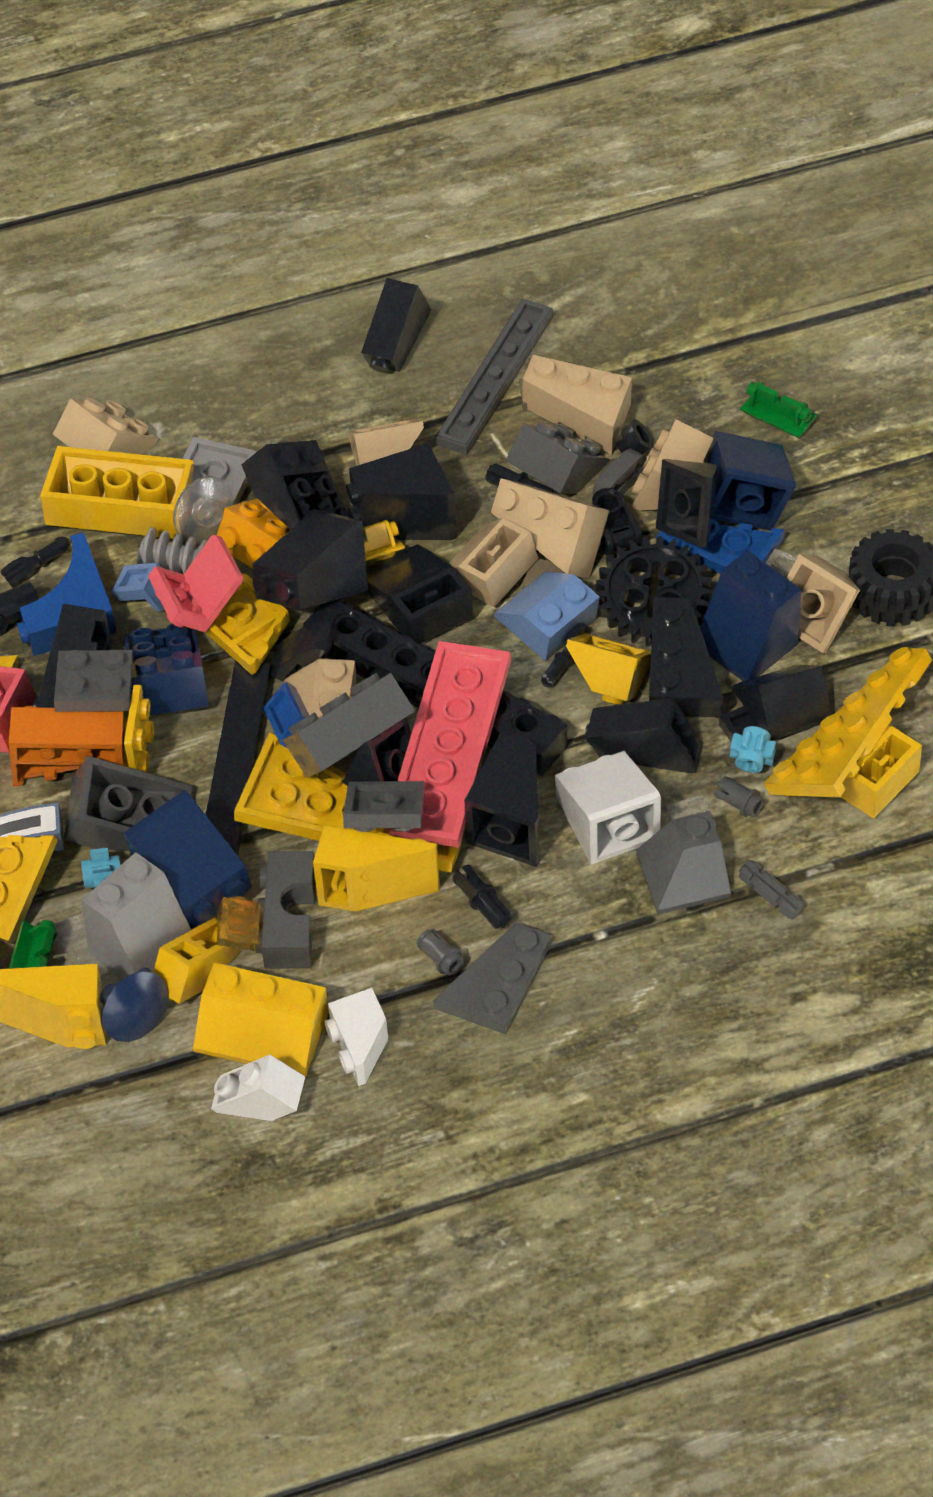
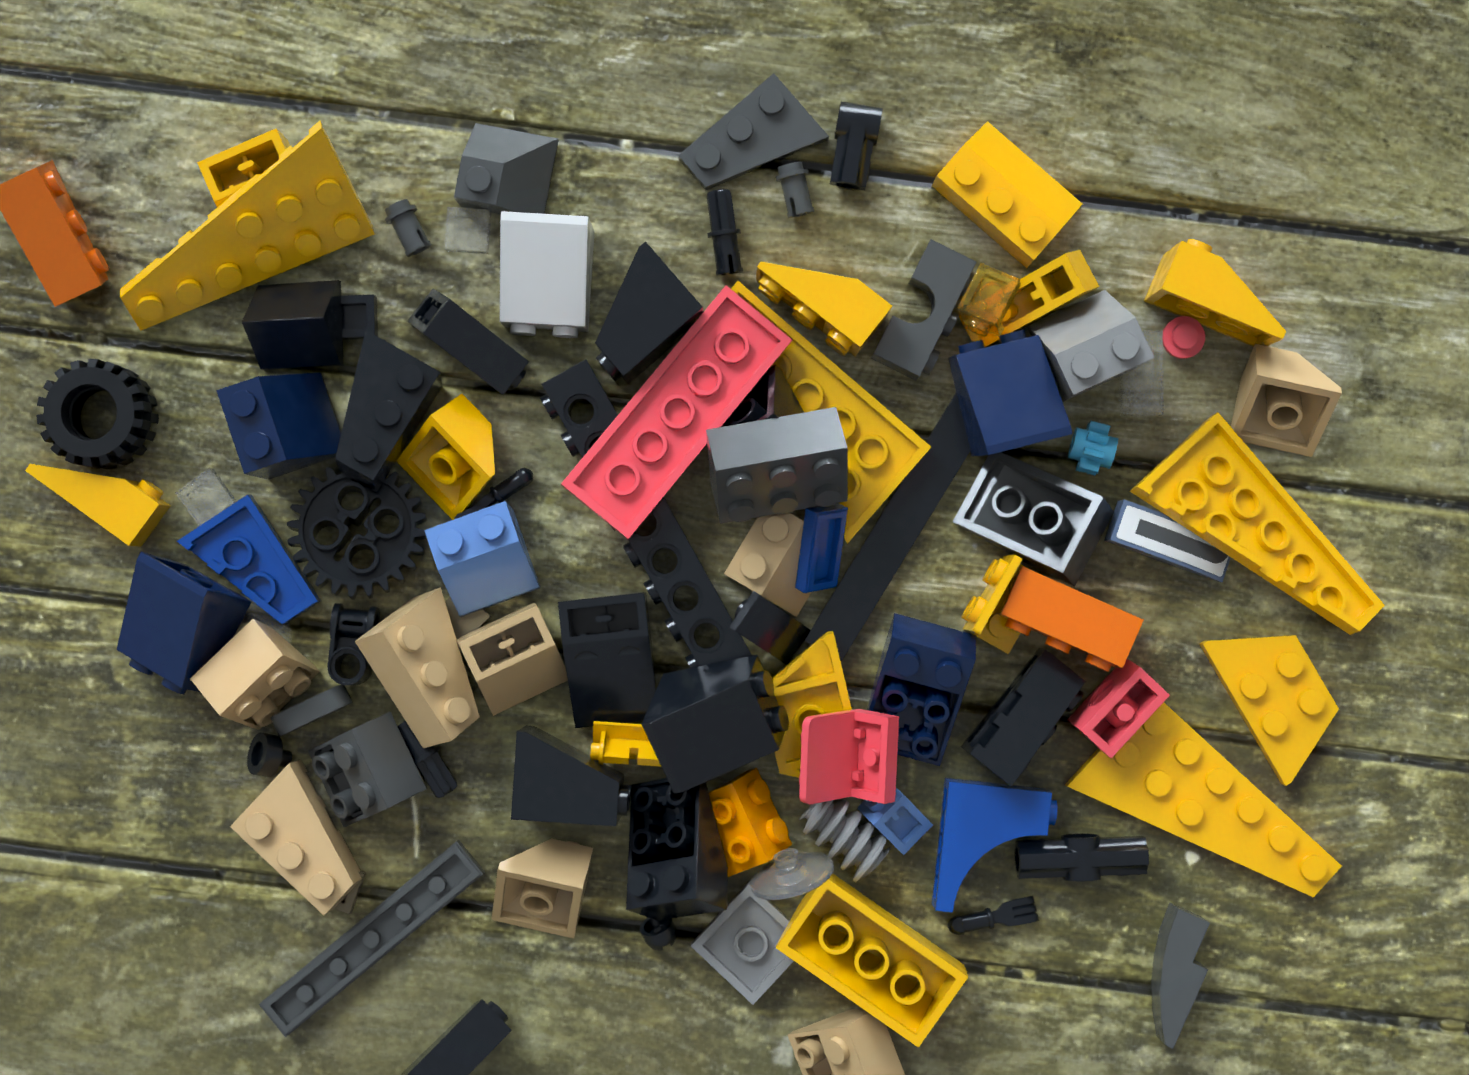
camera: 155 degrees left, 35 degrees up
green hinge [9,920,58,969] -> none
dark grey plate [54,650,133,712] -> none
dark blue dish [100,968,169,1042] -> none
white slope [211,1054,305,1121] -> none
white slope [325,988,388,1086] -> none
dark grey plate [343,781,425,832] -> none
black slope [656,459,718,548] -> none
medium azure gear [729,726,776,773] -> none
dark grey axle [739,860,804,919] -> none
green hinge [740,381,817,438] -> none
tan slope [786,554,860,653] -> none
none -> yellow slope [25,464,171,547]
none -> black piece [830,101,883,191]

